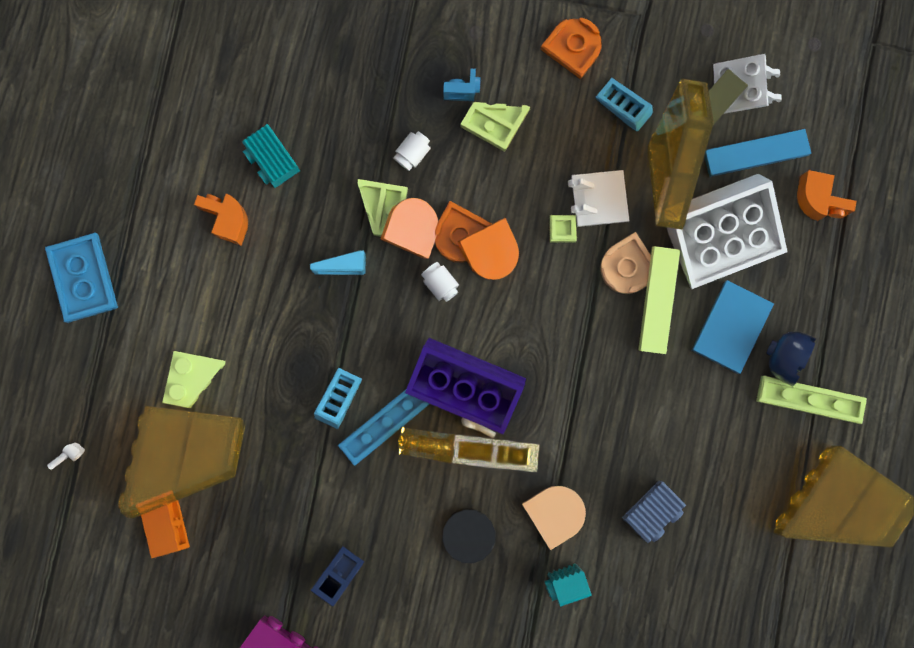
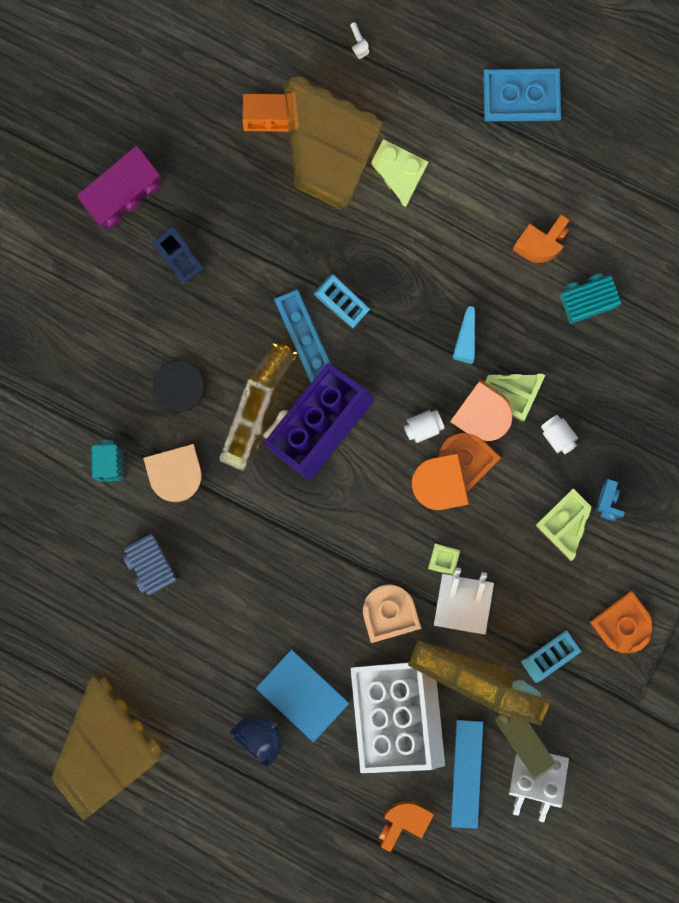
camera: 110 degrees right, 0 degrees up
yellowish green tile [638,246,680,354] -> none
yellowish green tile [756,376,867,424] -> none

